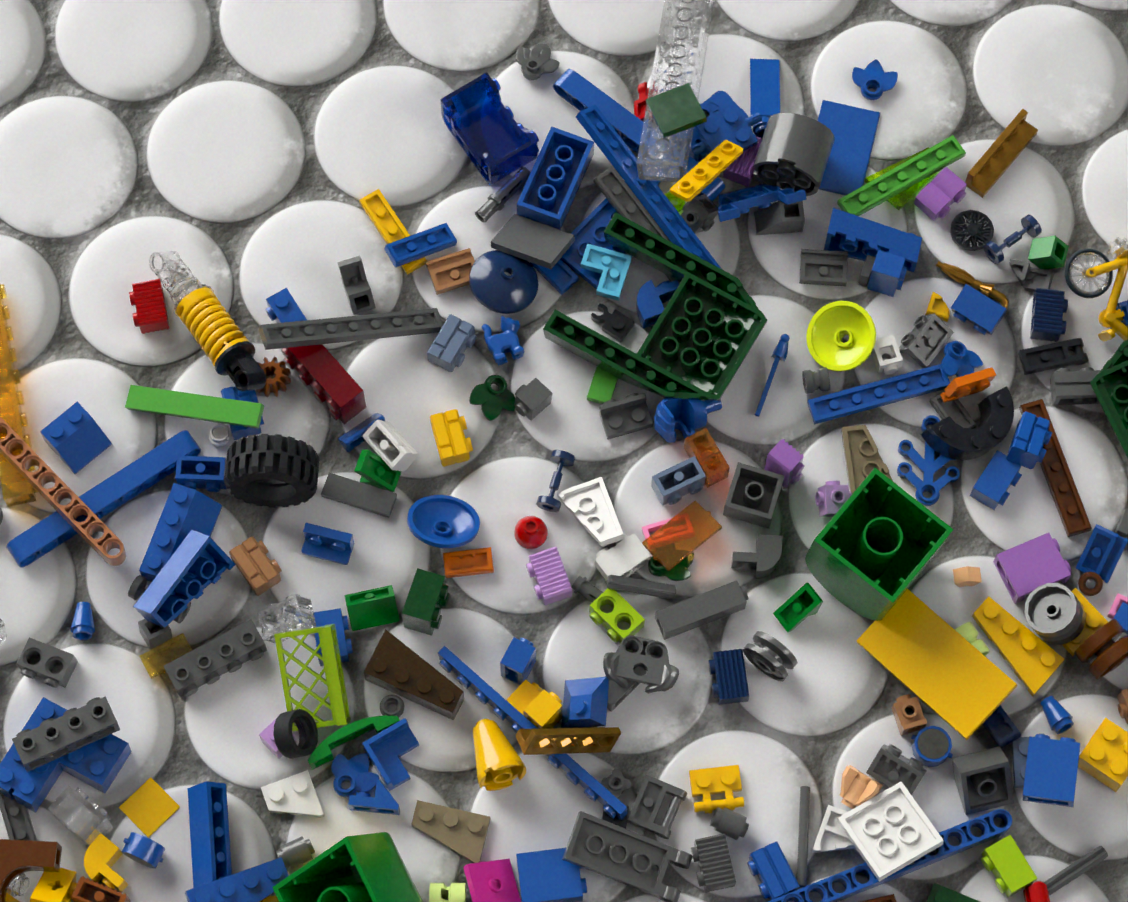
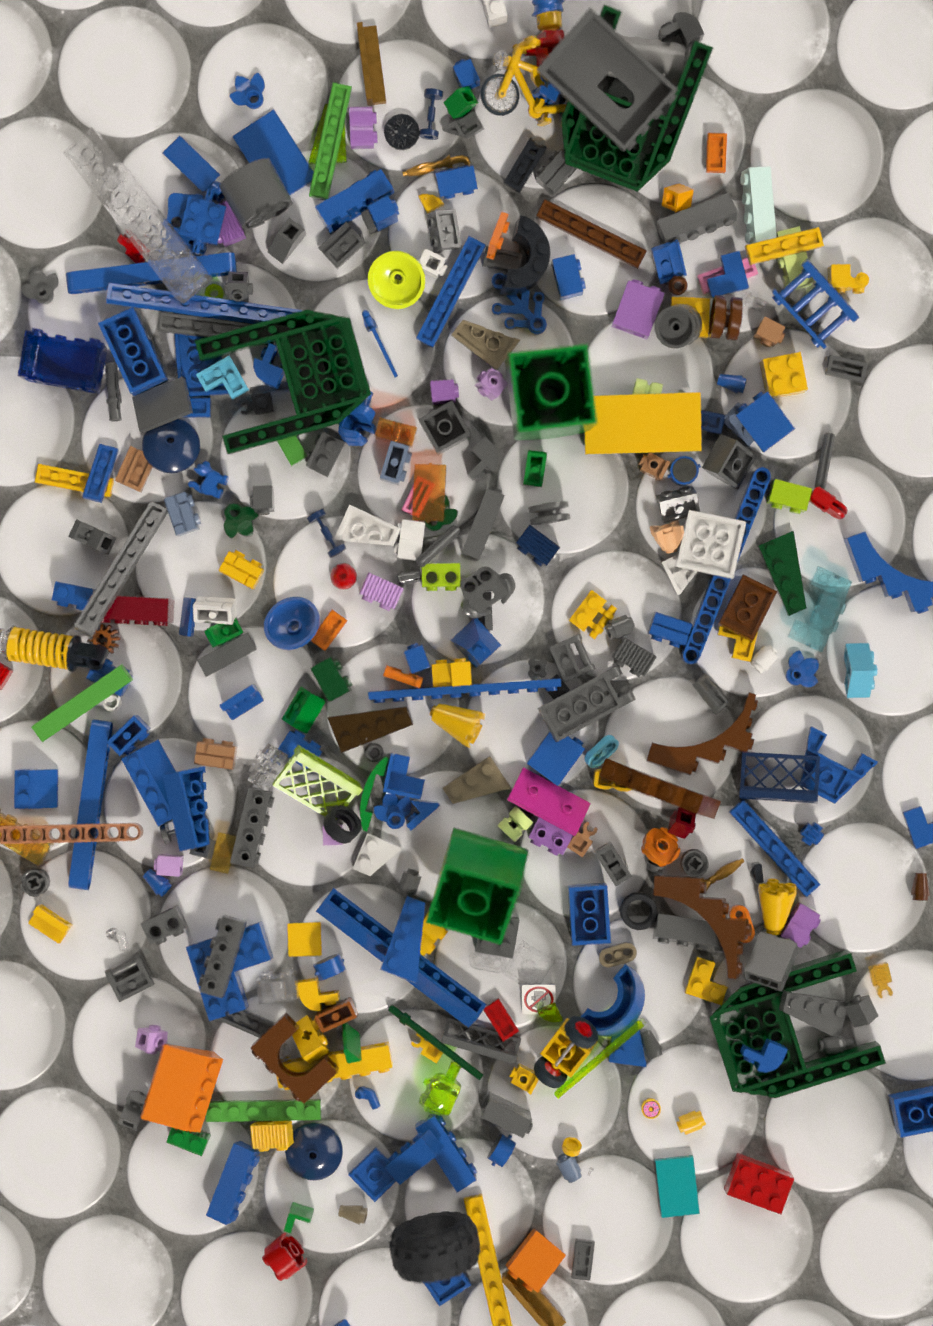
camera: 45 degrees left, 20 degrees up
black tyre [224,434,319,508] -> none
pearl gold fence [515,727,621,755] -> none
dark green tile [646,83,707,138] -> none
yellow bracket [670,140,743,202] -> none
blue wing [718,184,807,222] -> none
dark grey bar [797,786,810,887] -> none
dark grey wheel [802,367,830,394] -> none
blue plate [941,341,983,378] -> none
light nougat piece [953,566,982,587] -> none
yellow wing [972,596,1065,697] -> none
blue brick [1006,411,1052,469] -> none
dark blue brick [1030,288,1068,342] -> none
none -> lavender brick [154,854,184,877]
none -> orange plate [383,665,424,688]
none -> blue brick [453,59,480,89]

